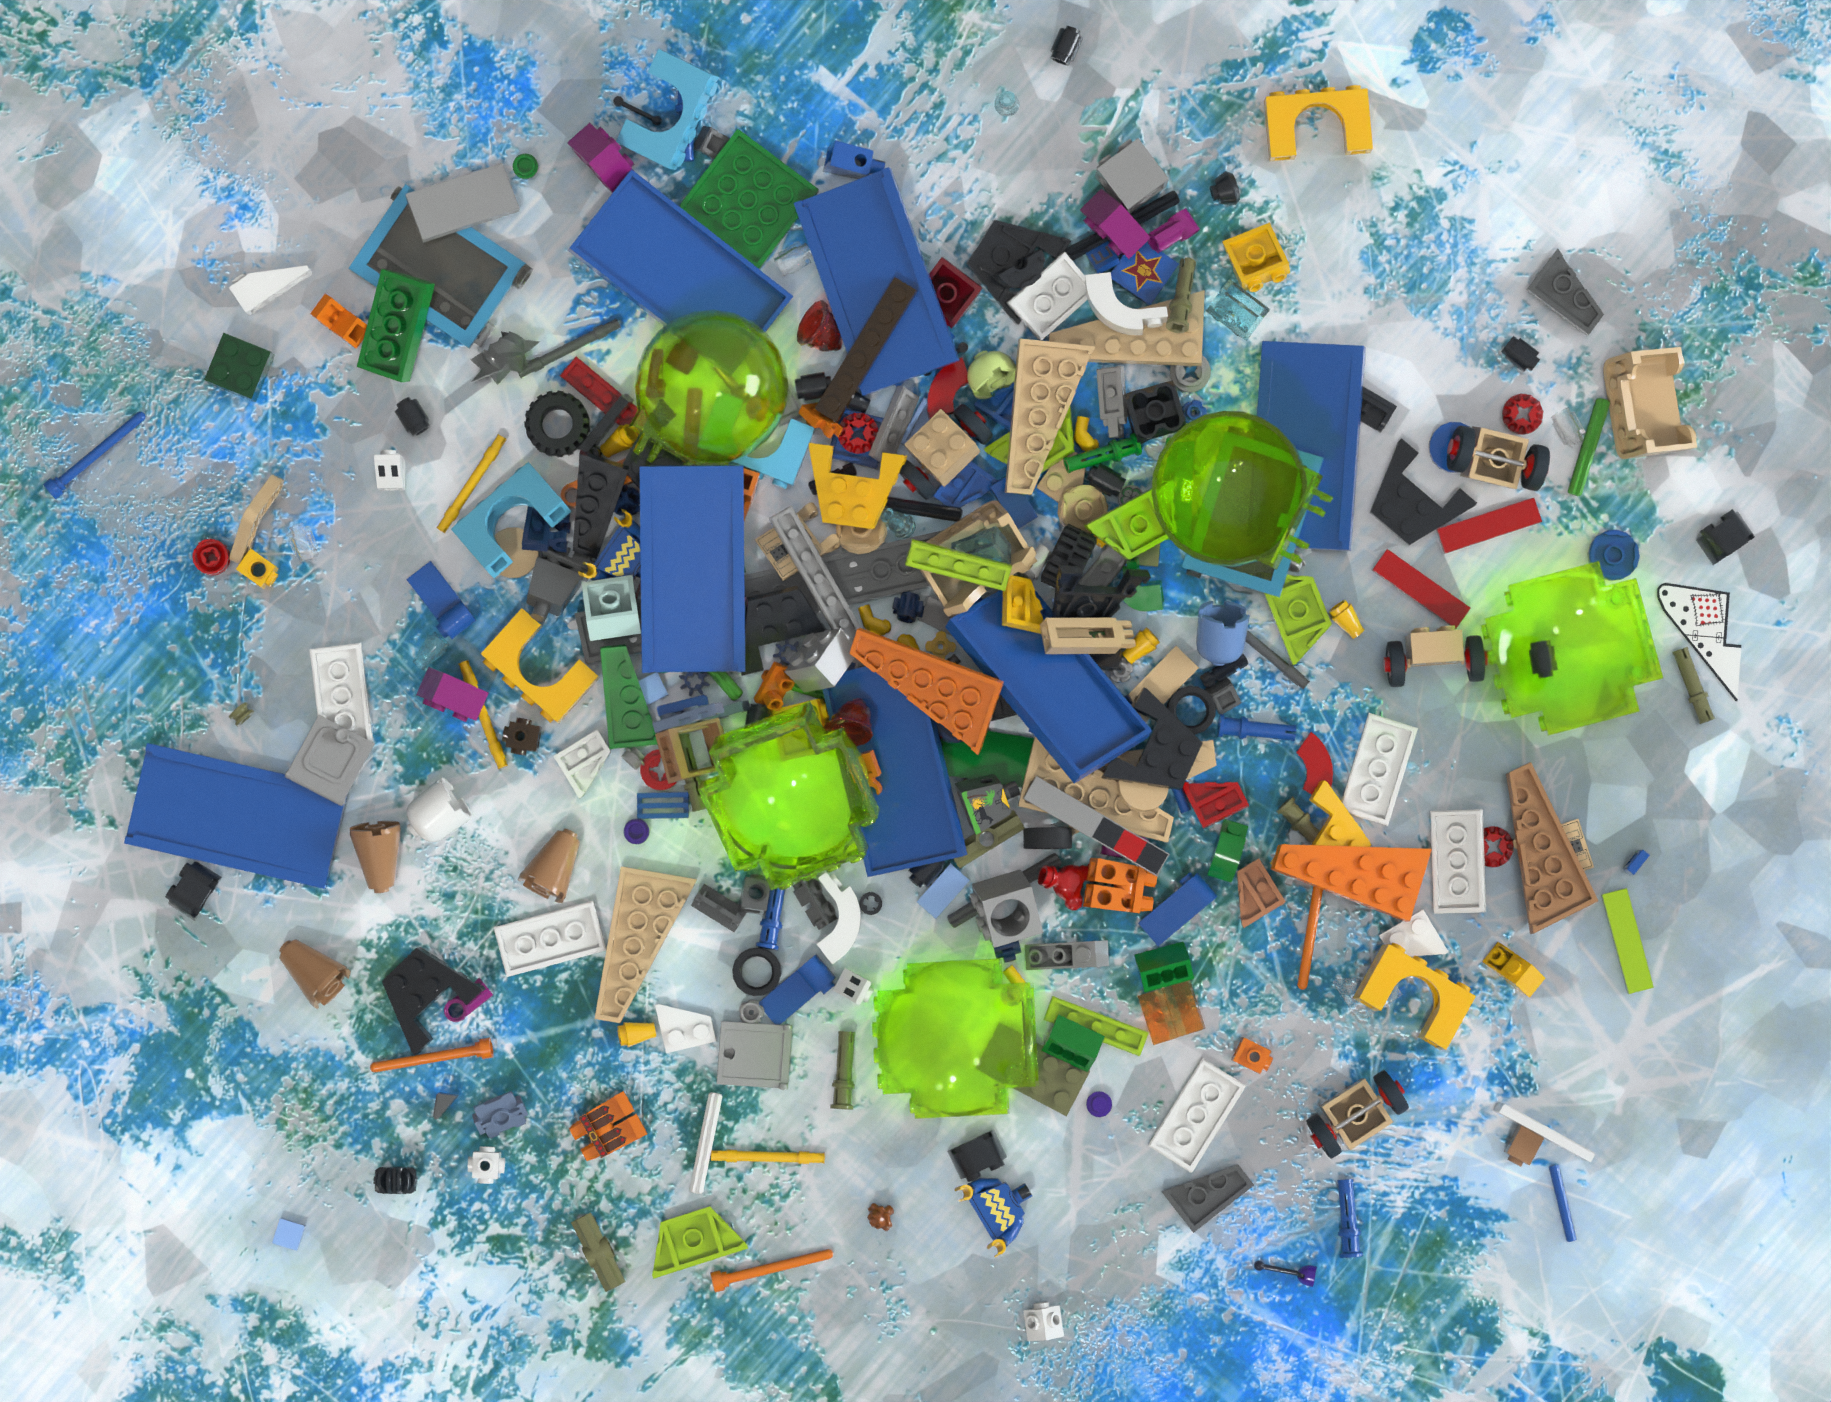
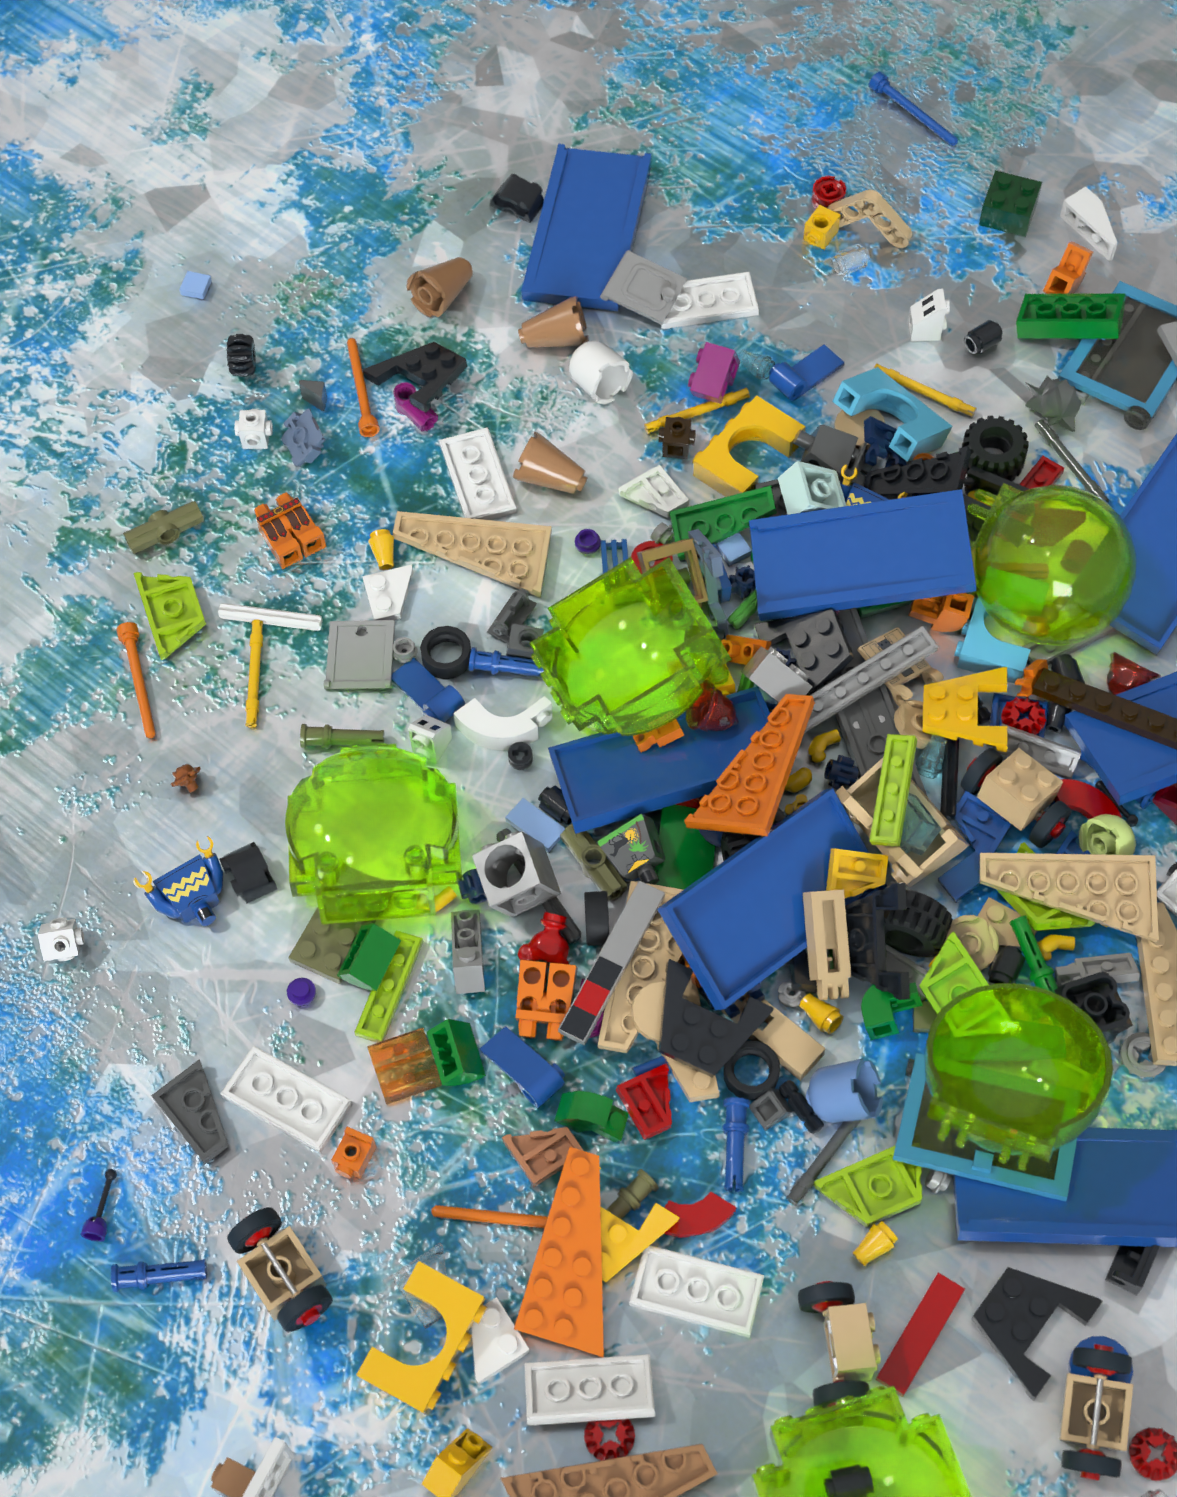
camera: 95 degrees right, 25 degrees down
olive bush [229,702,254,727] -> none
dark grey hinge [793,875,838,930] -> none
red tile [1436,498,1542,554] -> none

